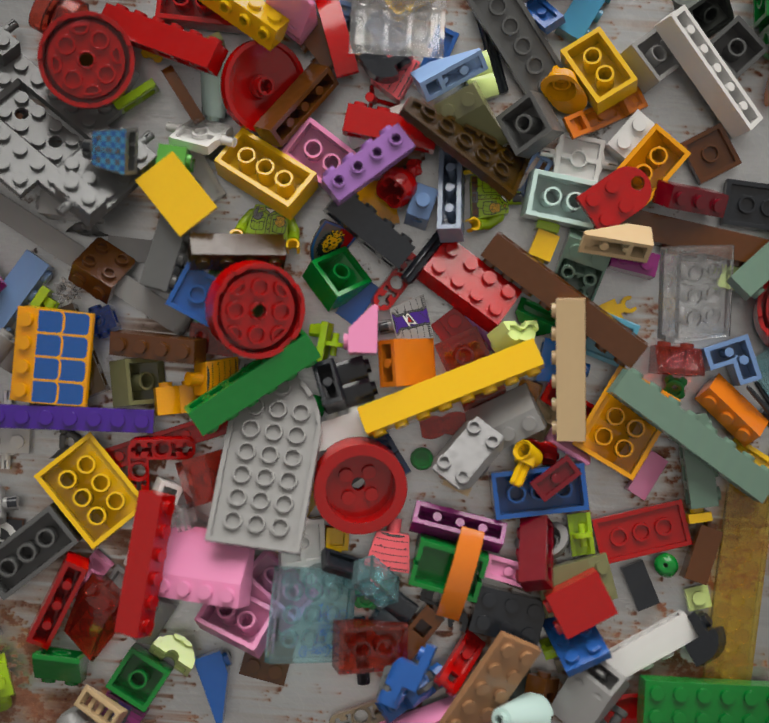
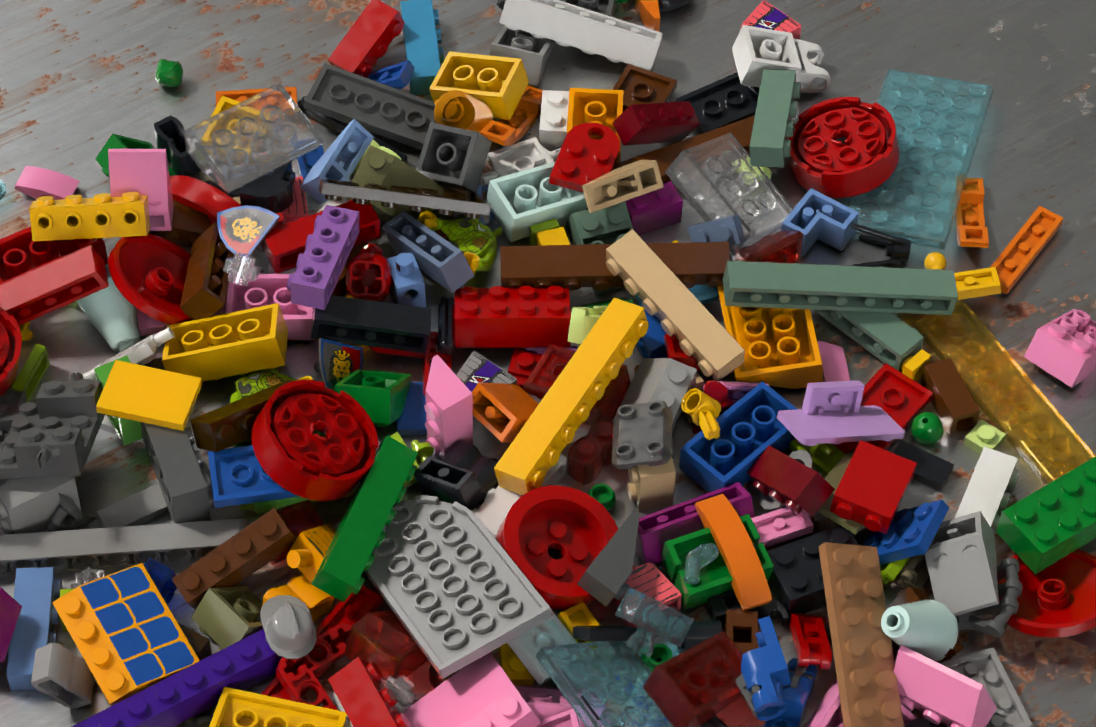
camera: 30 degrees left, 35 degrees down
reddish brown bracket [68,237,136,305] -> none
torso [82,128,139,175] -> none
reddish brown piece [161,65,205,126] -> none
dark red plate [529,454,582,502] -> none
black brick [684,610,726,667] -> none
orange brick [695,373,769,447] -> none
none -> shield [217,205,281,262]
none -> clear gear [223,252,261,286]
none -> light grey piece [260,595,317,659]
none -> dark grey slope [577,509,640,607]
none -> clear light blue arm [684,543,719,584]
none -> sand blue plate [687,214,746,261]
none -> lavender bracket [777,380,905,446]

